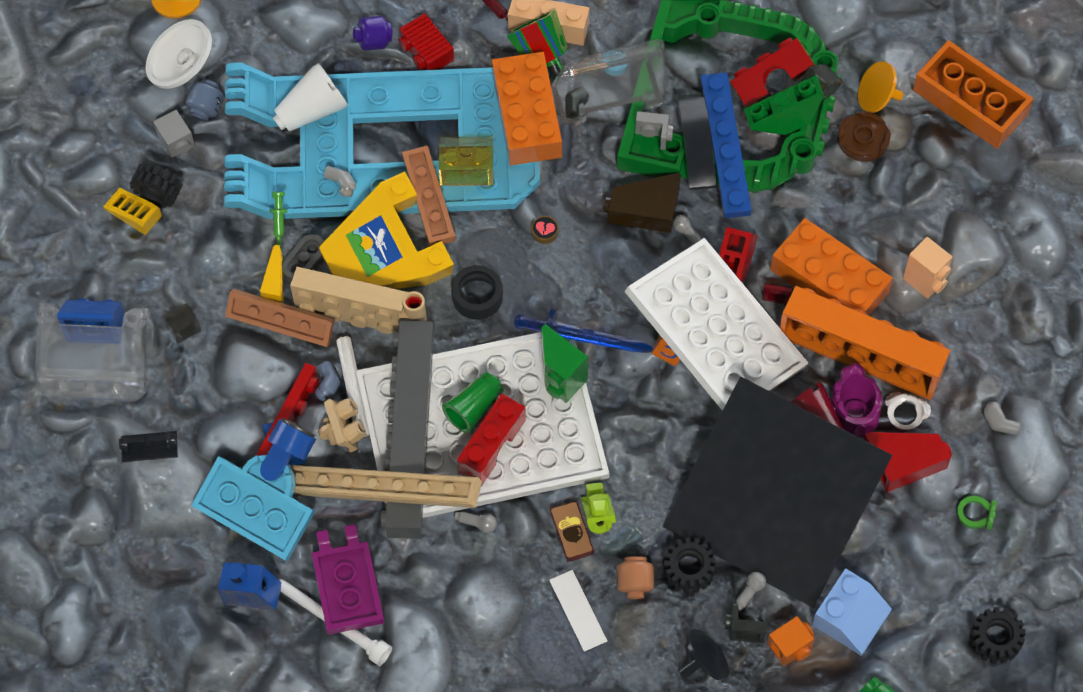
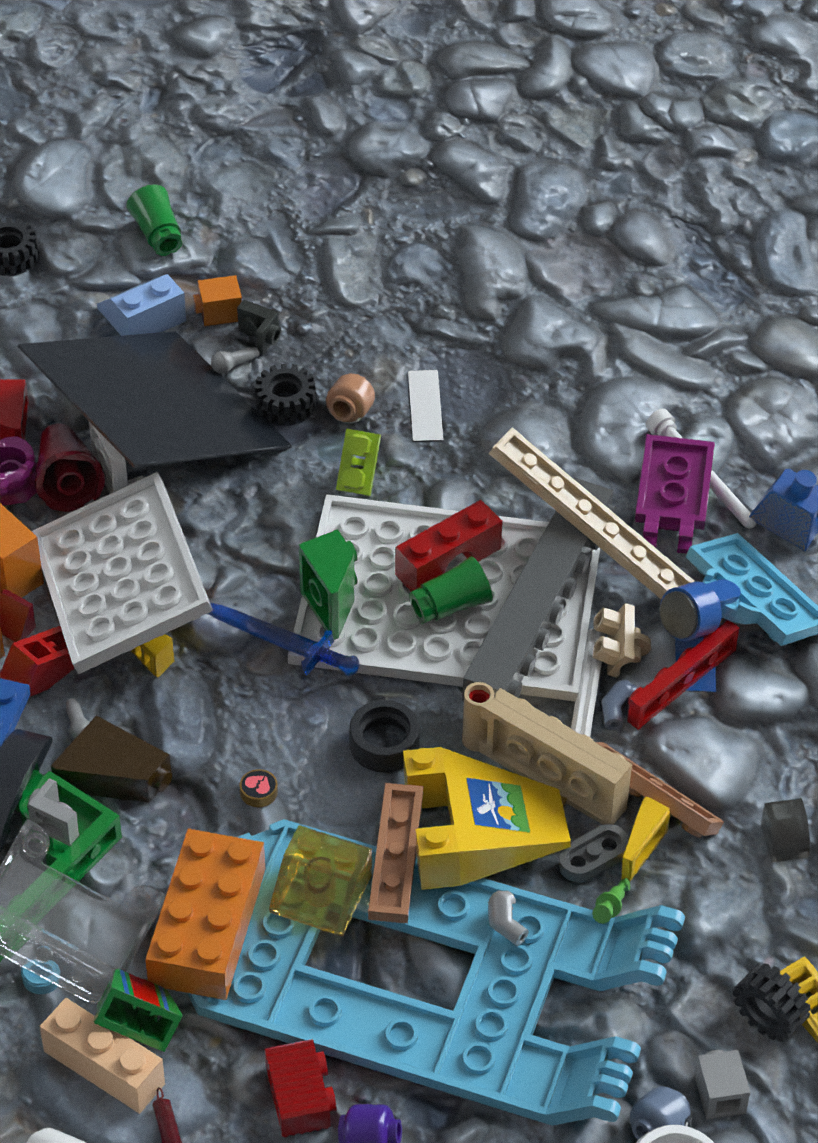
camera: 160 degrees left, 15 degrees down
white cone [272,63,348,132] -> none
light grey piece [454,511,497,534] -> none
tile [550,501,594,563] -> none
pearl dark grey arm [565,87,589,119] -> none
black shield [679,629,729,680] -> none

